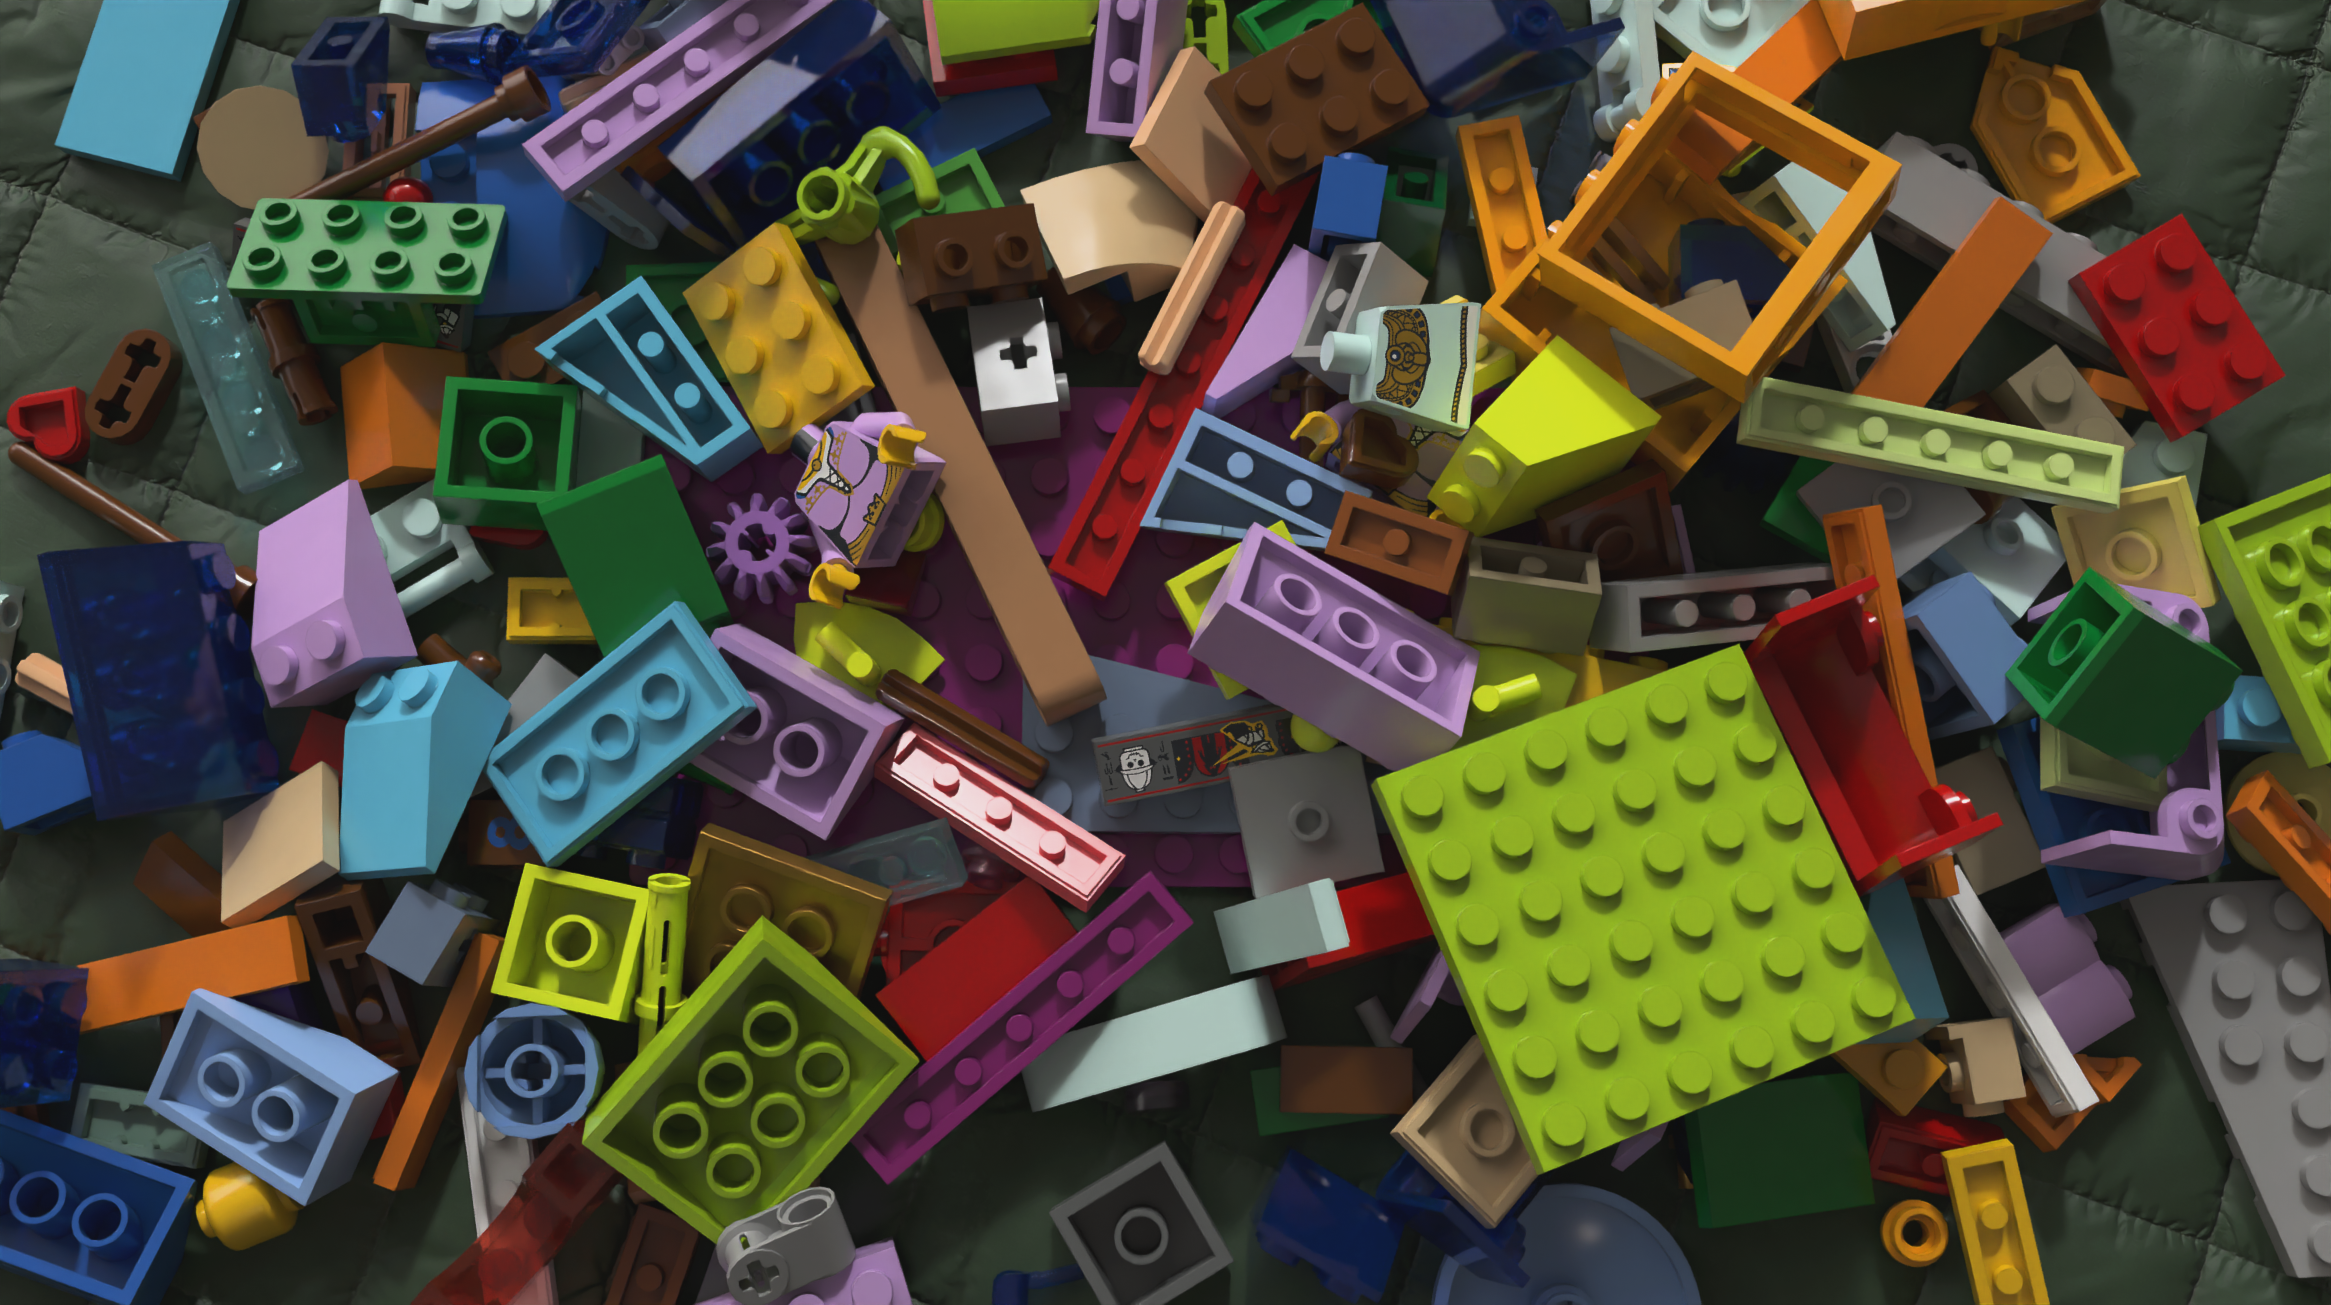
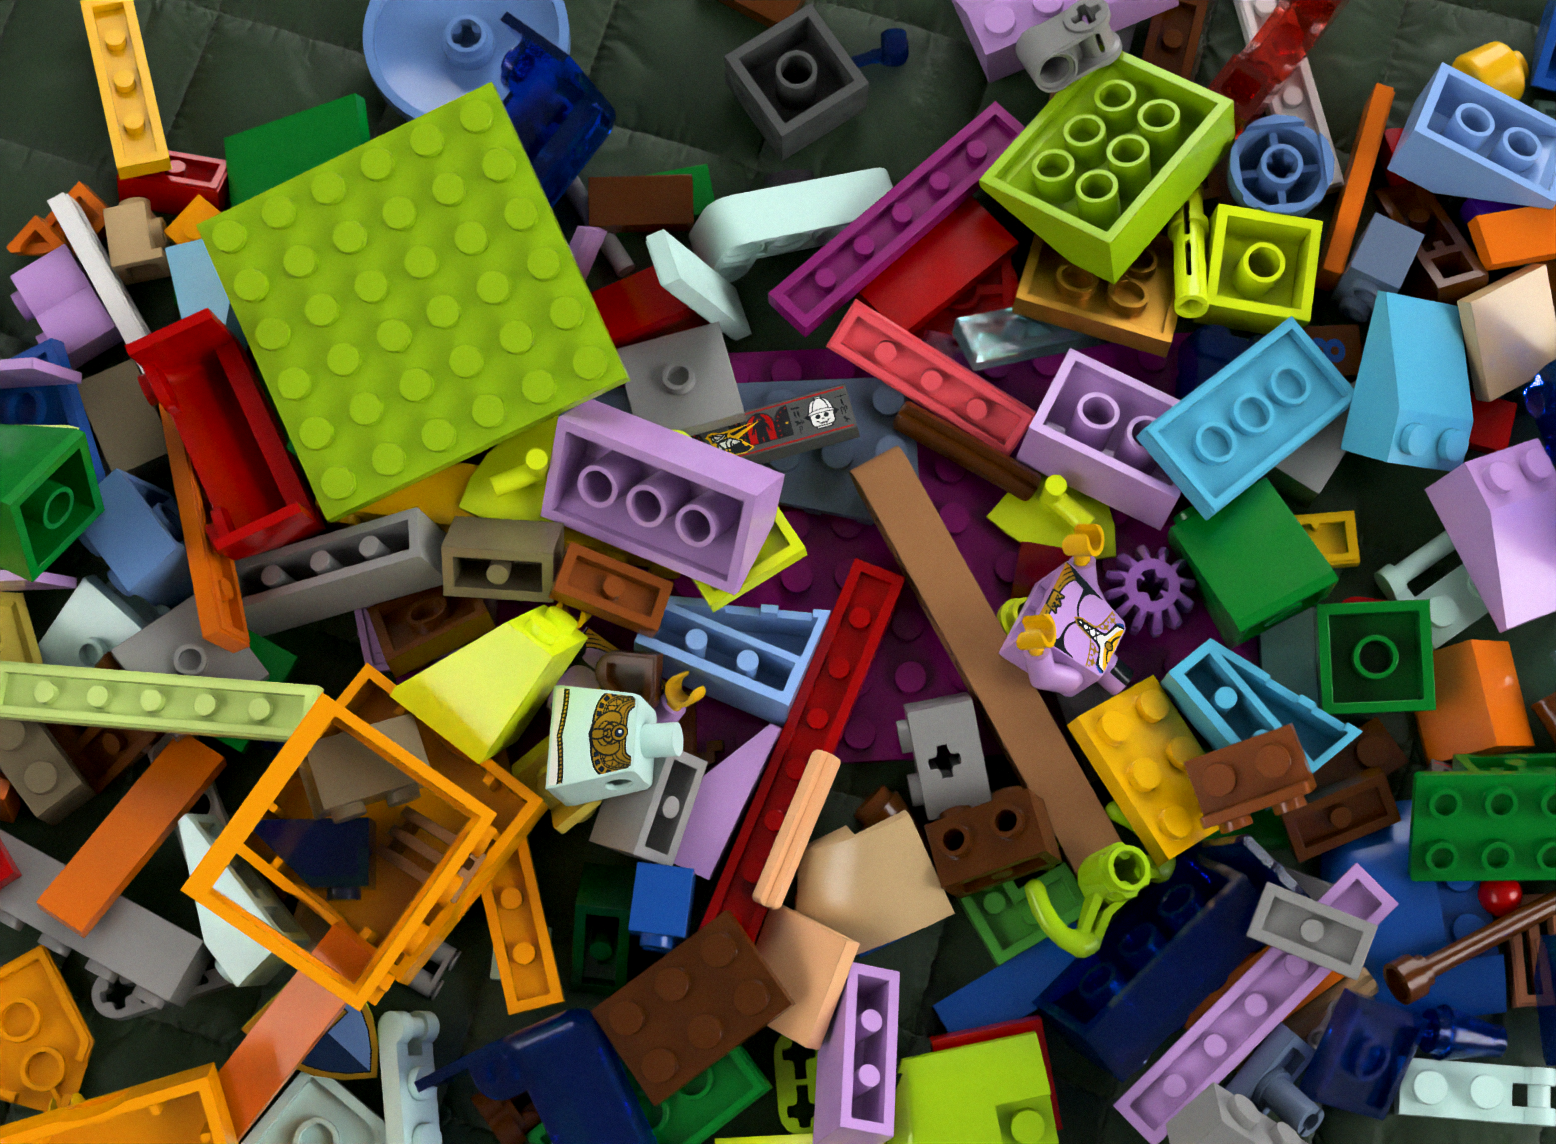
camera: 175 degrees right, 5 degrees down
reddish brown arm [416,633,502,688] -> none
clear blue slope [1249,1146,1407,1305] -> none
tan tile [1390,1034,1538,1229] -> none
light orange plate [1880,1199,1949,1267] -> none
none -> dark orange bracket [1183,722,1317,834]
none -> light grey plate [1246,882,1378,980]
none -> reddish brown plate [1278,765,1402,862]

